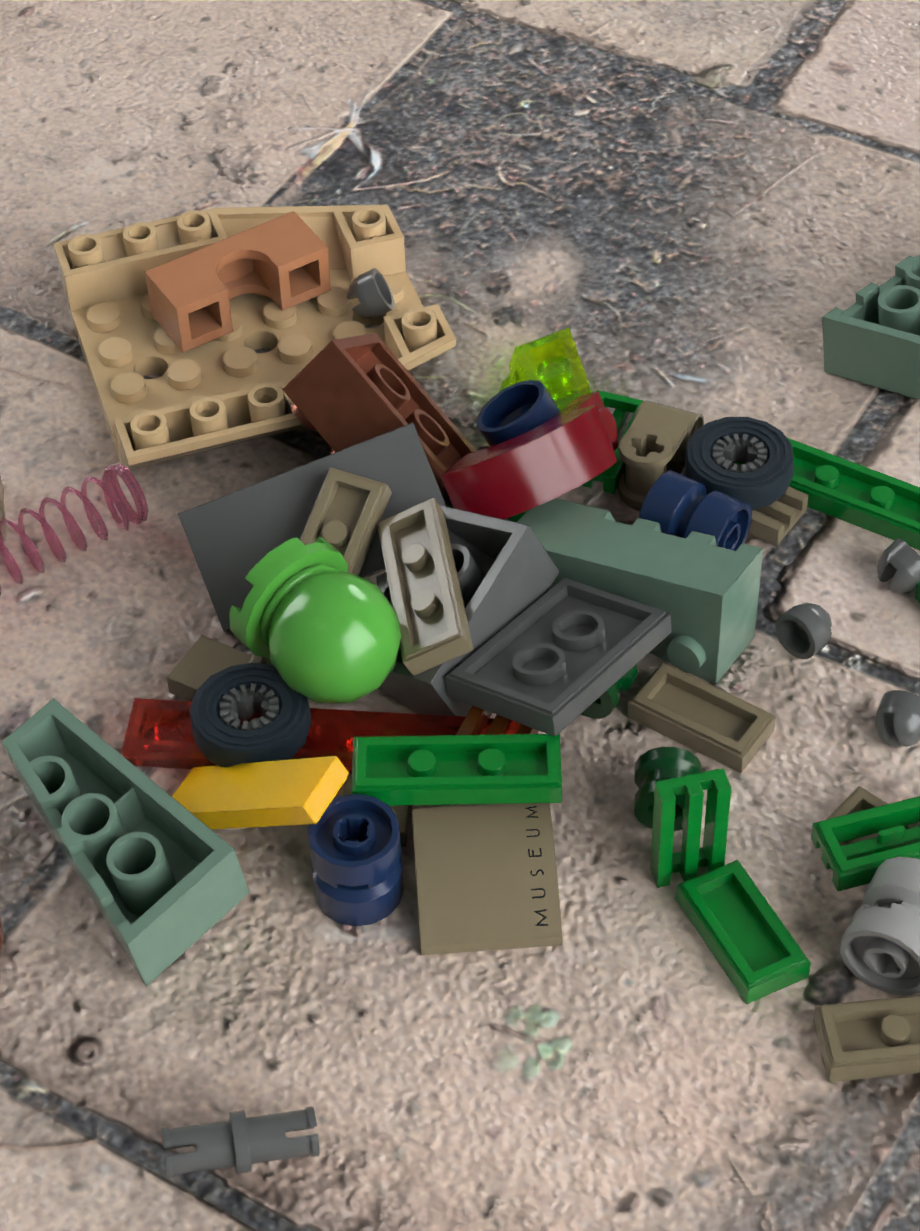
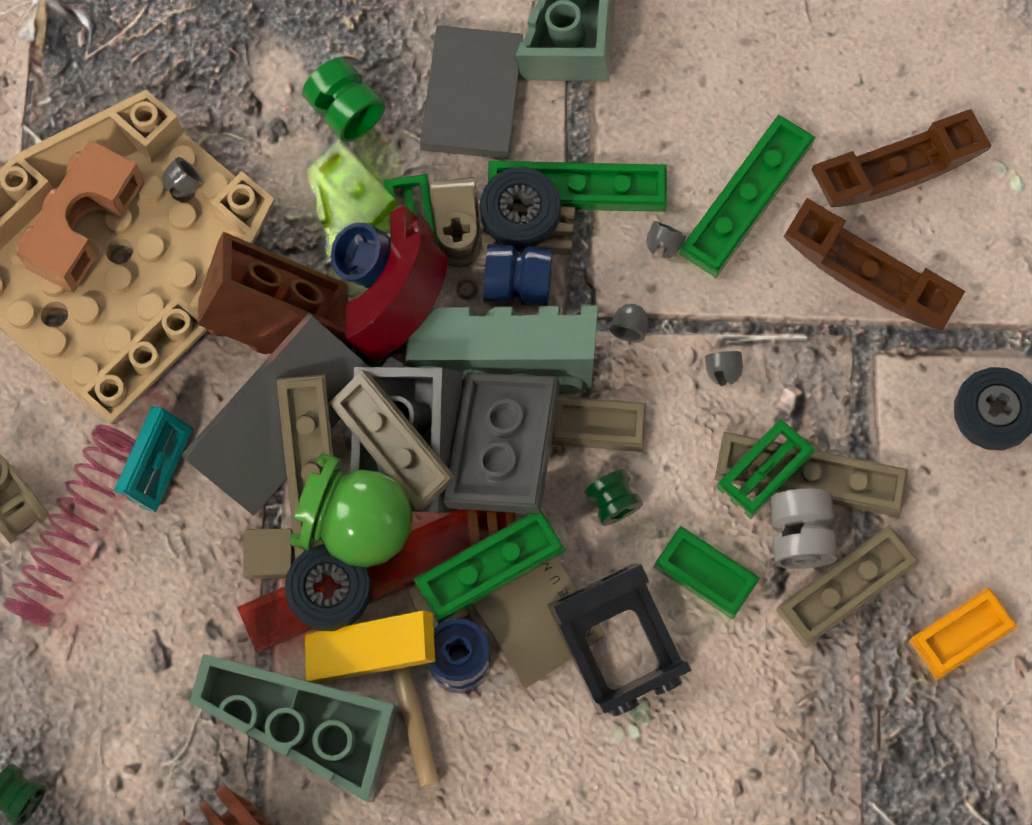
camera: 30 degrees left, 25 degrees up
green tile [650,769,731,888] -> none
none -> teal tile [113,406,193,512]
none -> green wheel [302,57,386,142]
none -> tan bar [391,667,439,788]
none -> dark grey tile [420,25,523,159]
none -> black window [547,563,692,717]

